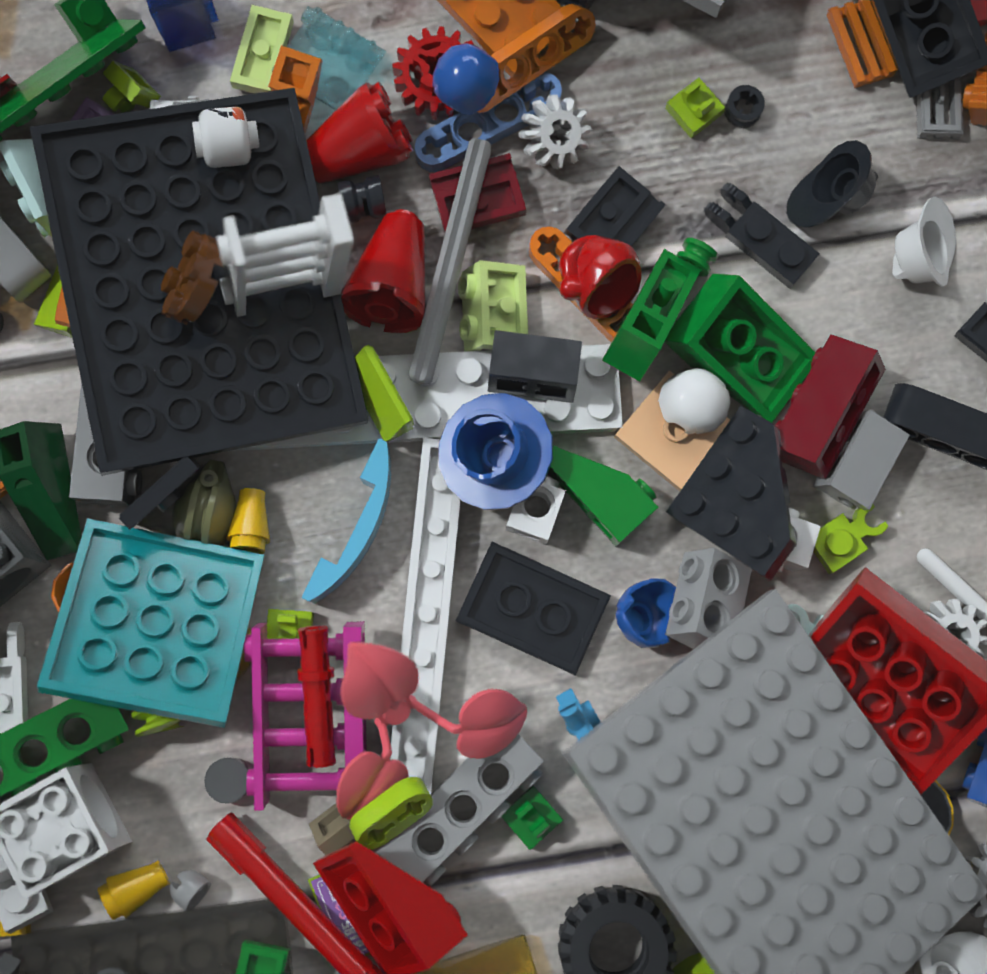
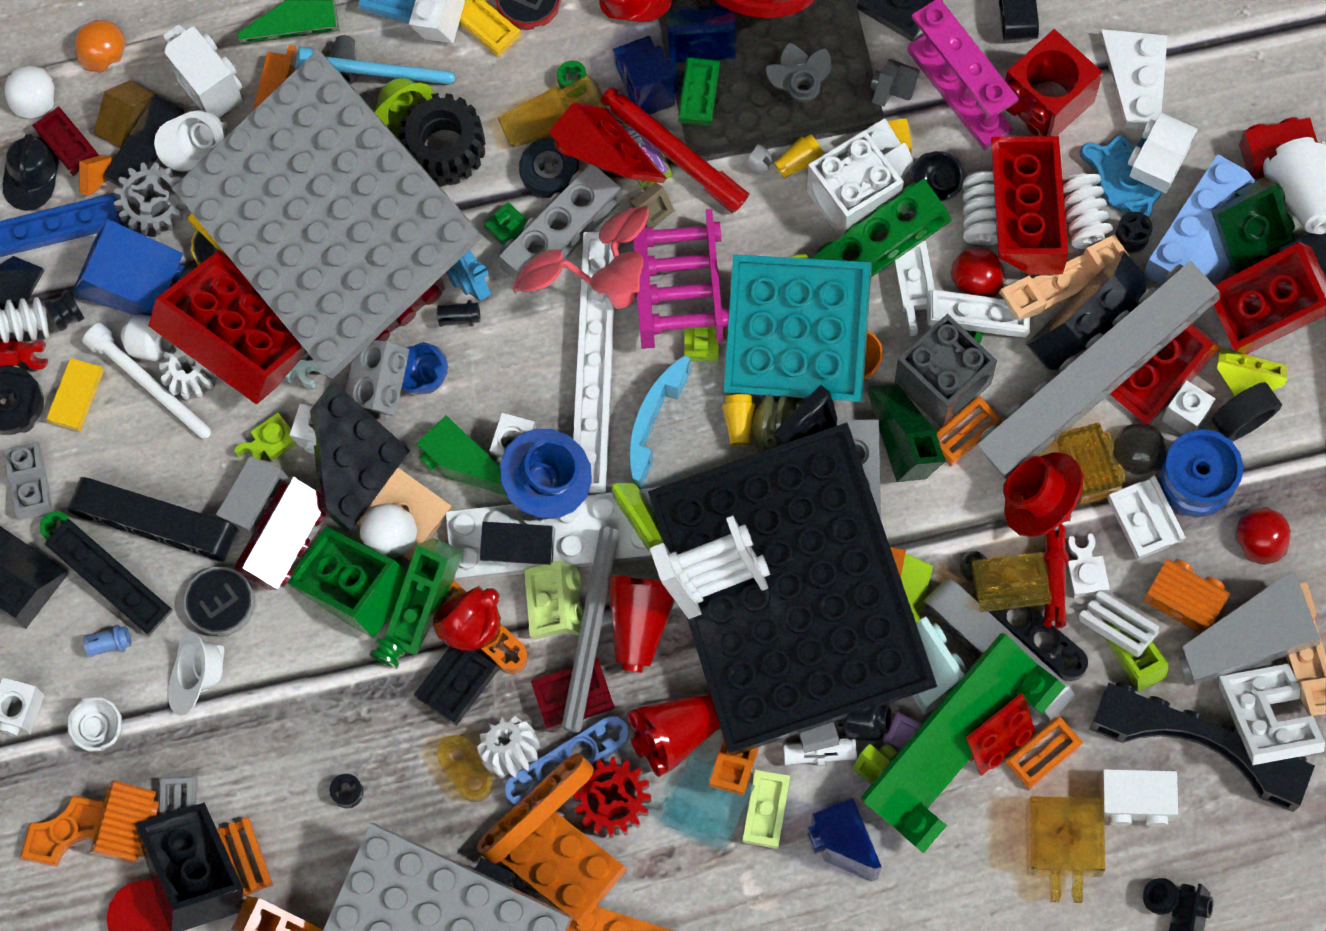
camera: 175 degrees left, 10 degrees down
reddish brown plate [161,231,223,325] -> none
white head [192,107,259,168] -> none
dark grey tile [204,757,249,803] -> none
red pin [297,626,336,768] -> none
black wheel [338,175,387,224] -> none
lime beam [349,777,433,850] -> none
blue hair [432,43,499,115] -> none
black tile [455,541,611,676] -> none
lime tile [665,77,725,139] -> none
black hinge [703,183,820,289] -> none
black piece [786,140,878,228] -> none
none -> black tile [184,567,255,637]
none -> black pin [437,299,481,327]
none -> clear yellow plate [437,735,493,802]
none -> black bush [519,138,579,198]

